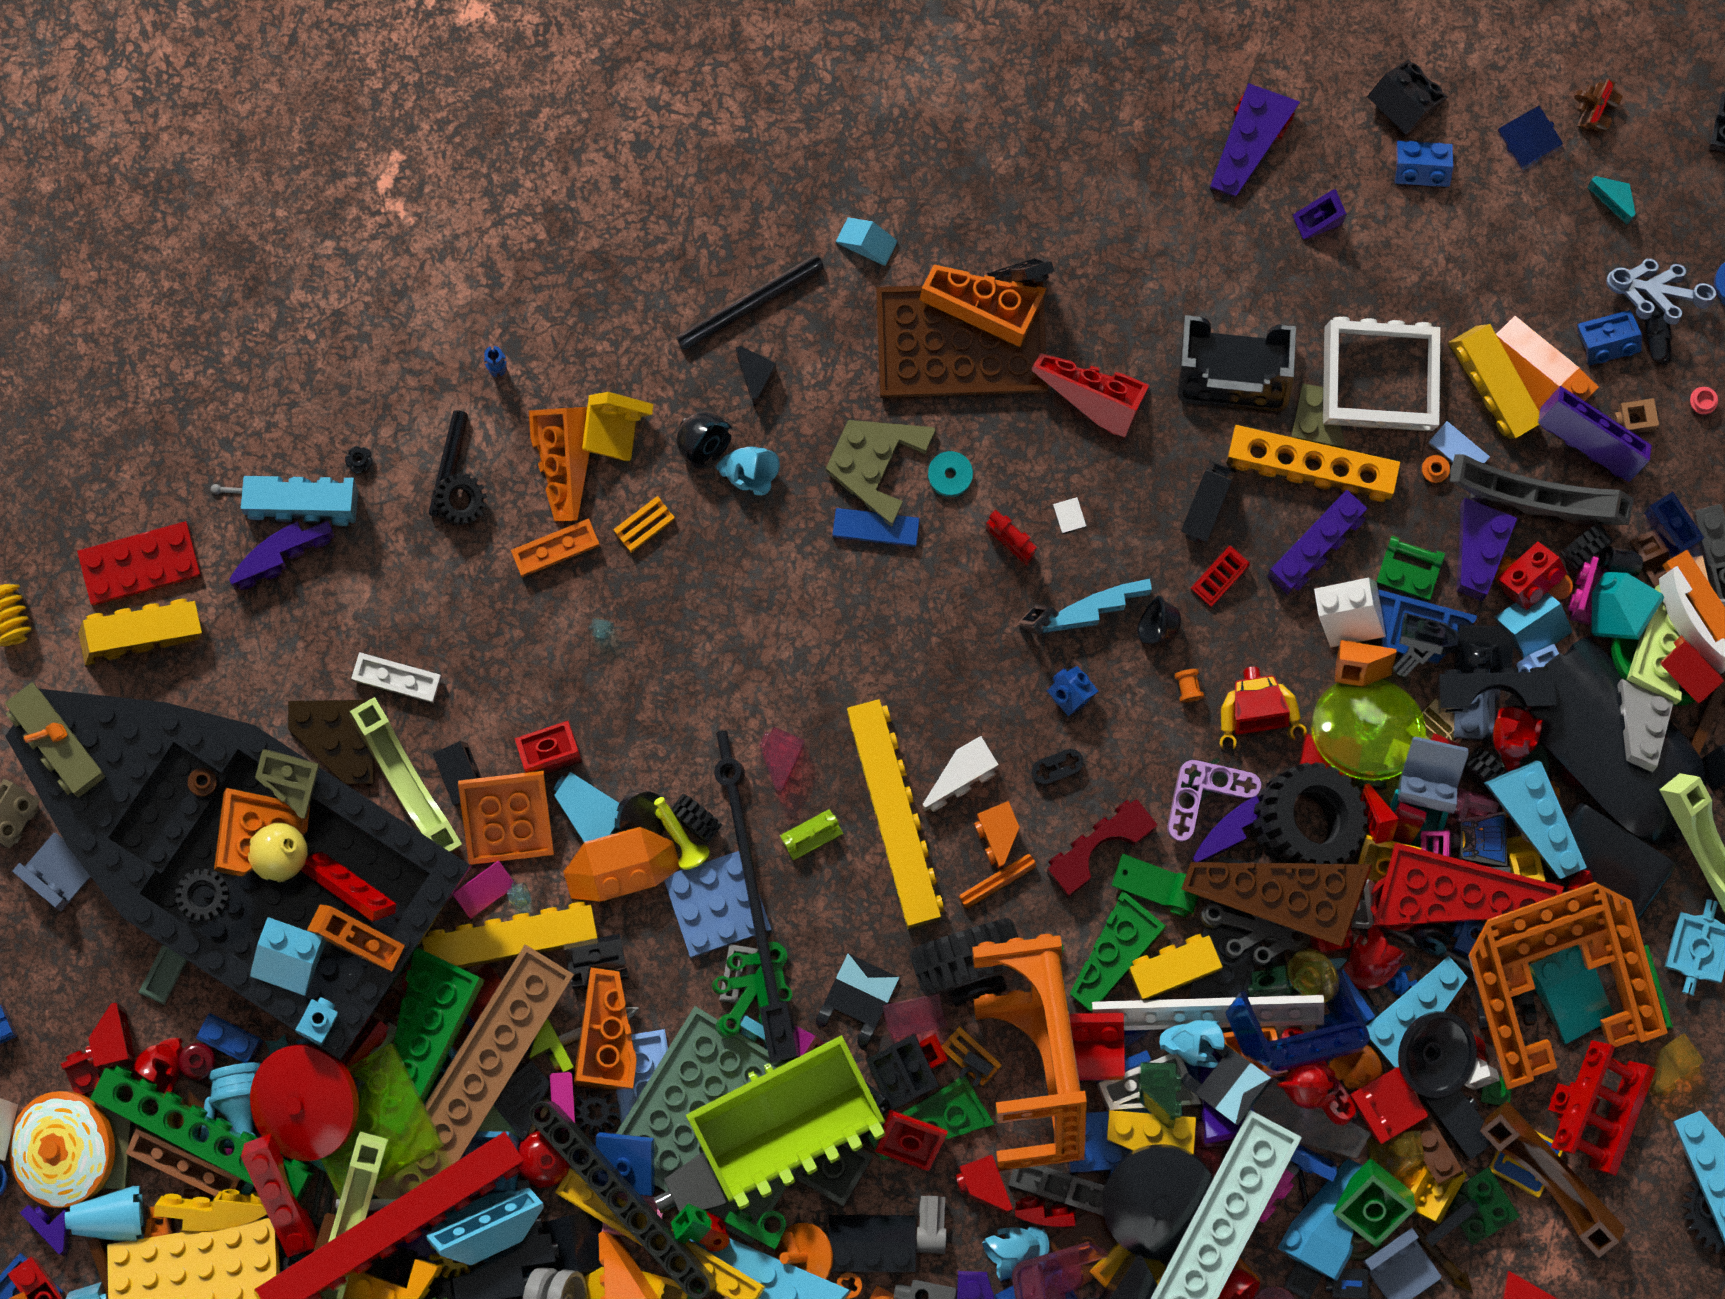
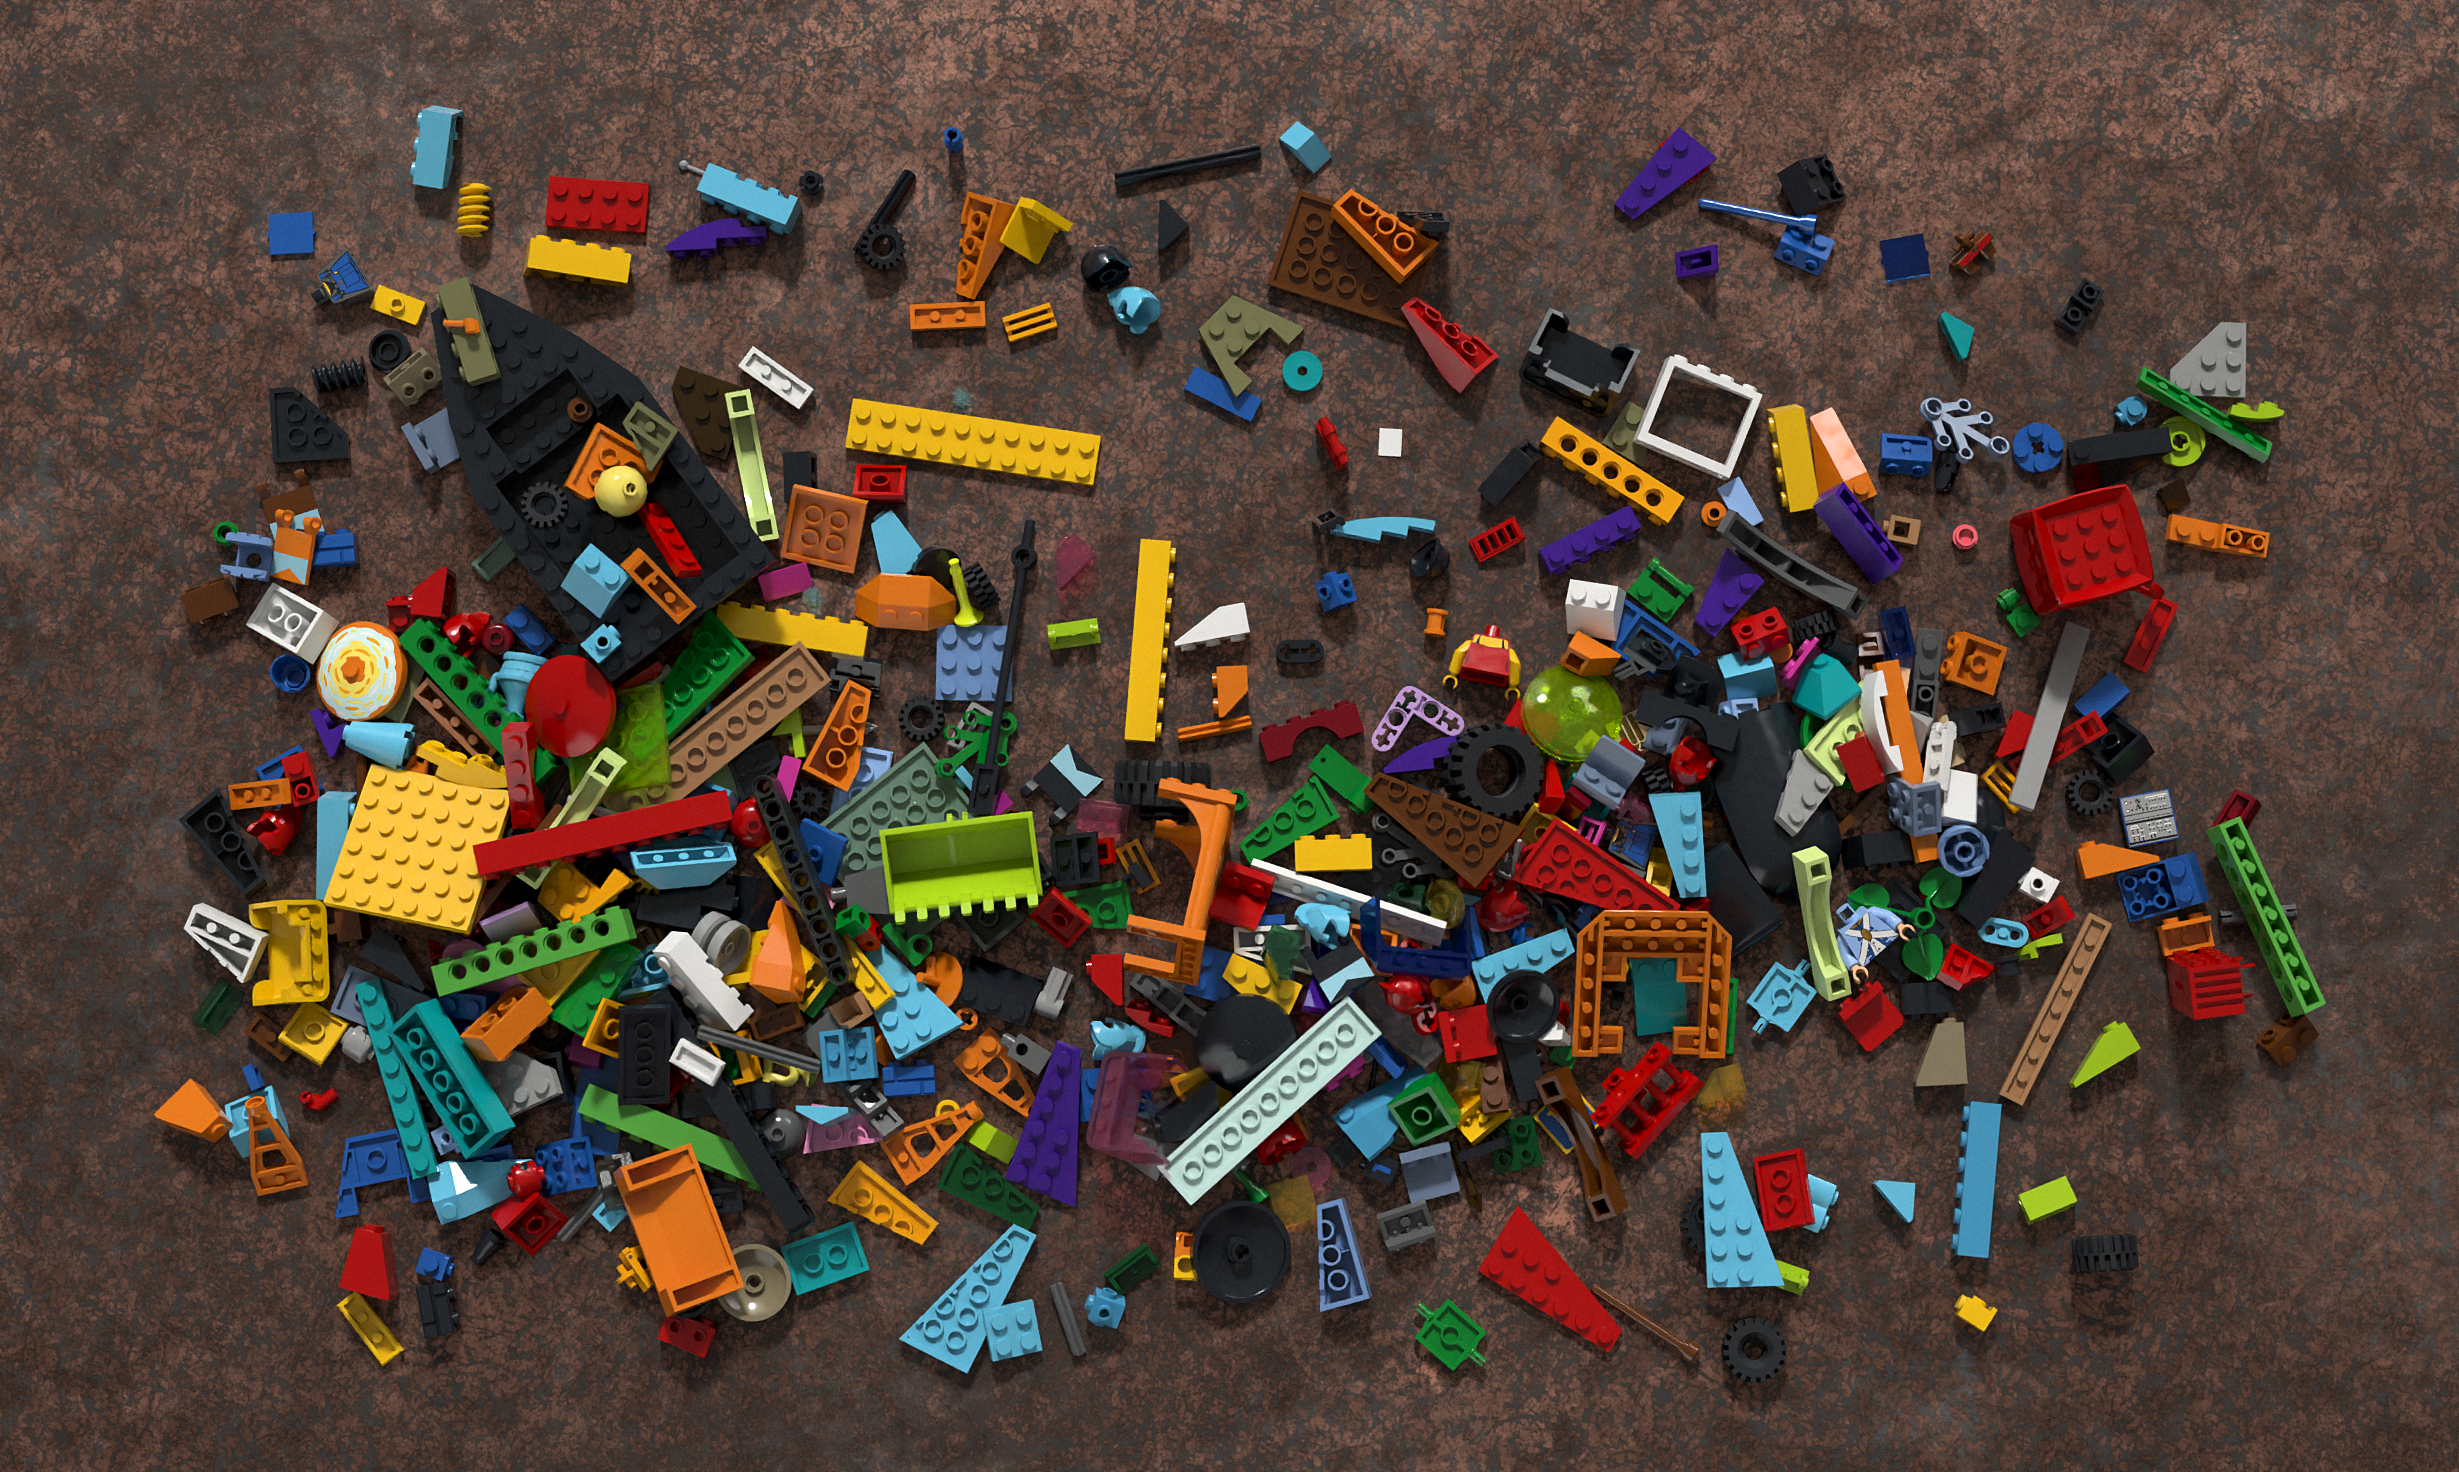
camera: 25 degrees right, 5 degrees up
none -> yellow plate [845,398,1101,486]
none -> black tyre [898,695,945,742]
none -> blue piece [1698,198,1818,235]

